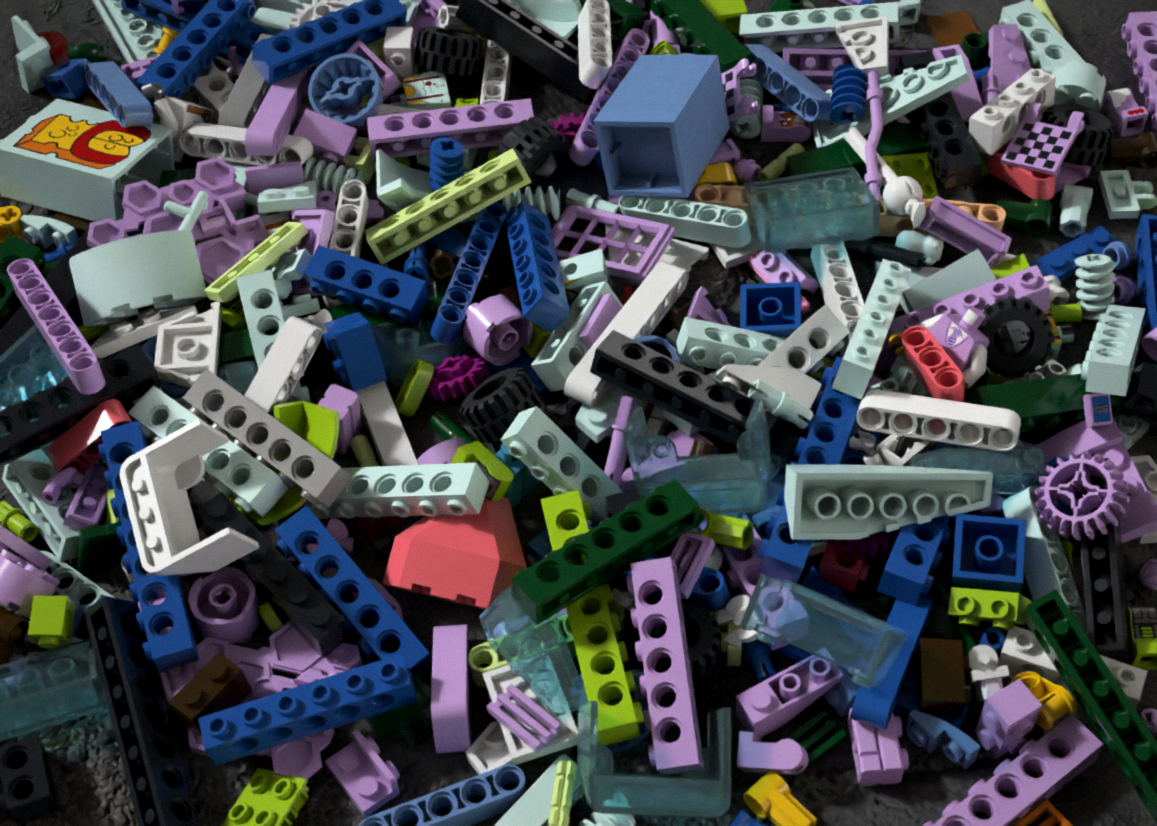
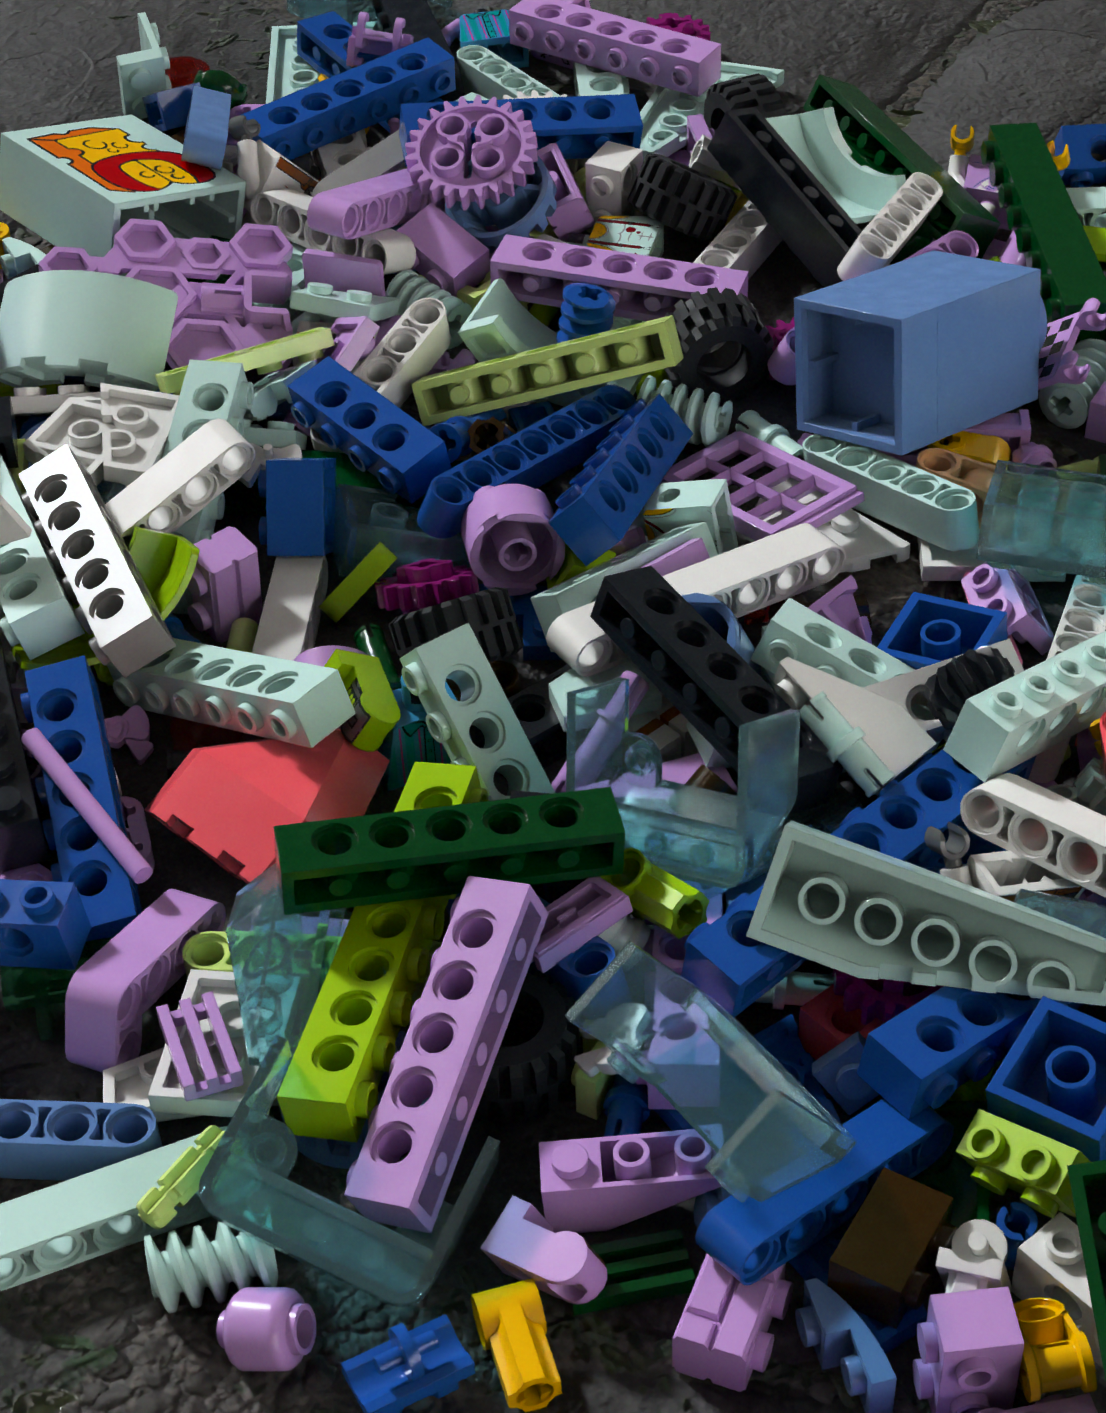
camera: 25 degrees right, 10 degrees down
light aqua piece [164,191,209,231] -> none
none -> lavender bar [21,728,153,884]
none -> white wing [100,383,180,486]
none -> lavender gear [405,95,538,211]
none -> medium blue plate [811,1031,880,1115]
none -> black gear [923,646,1015,730]

